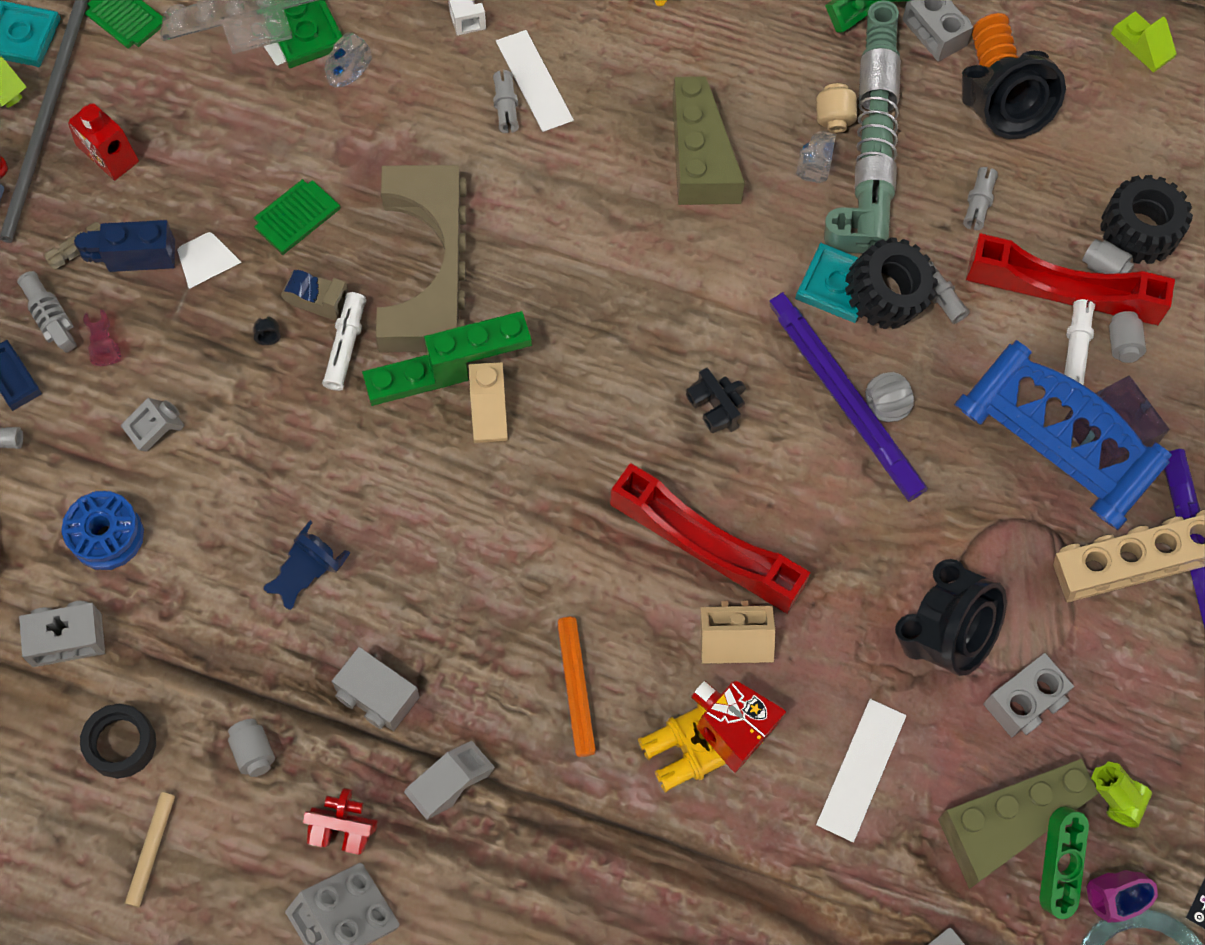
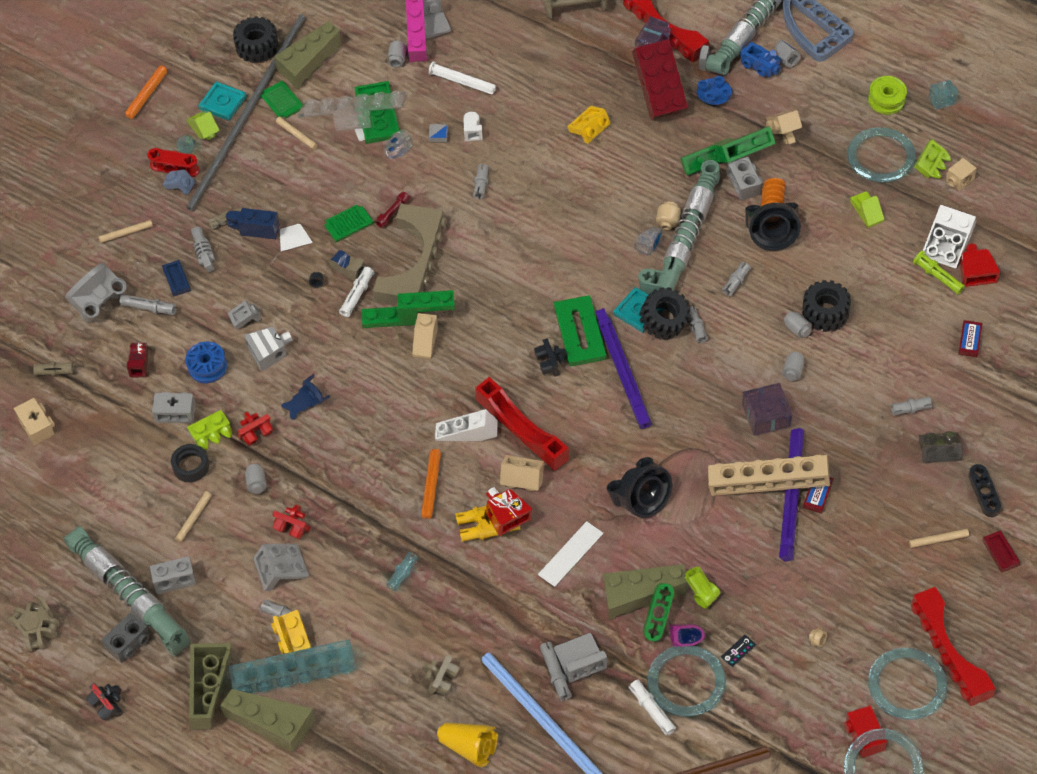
camera: 20 degrees right, 10 degrees down
red torso [68,103,139,181] -> none
clear pink piece [83,309,122,366] -> none
light grey brick [332,647,420,732] -> none
light grey slope [404,741,495,820] -> none
white sticker [496,30,574,132] -> none
olive wedge [672,77,745,205] -> none
light grey piece [865,372,914,422] -> none
blue piece [954,340,1172,530] -> none
red arch [966,233,1175,326] -> none
light grey brick [983,653,1075,738] -> none
white pin [1064,299,1095,385] -> none
none -> lime plate [187,410,232,450]
none -> red hips [237,412,273,446]
none -> light grey torso [244,327,293,372]
none -> tan bar [276,117,318,150]
none -> dark red bar [375,192,410,228]
none -> clear light blue pin [386,552,419,591]
none -> light grey tile [429,124,448,142]
none -> white slope [435,409,498,441]
none -> green piece [553,295,606,367]

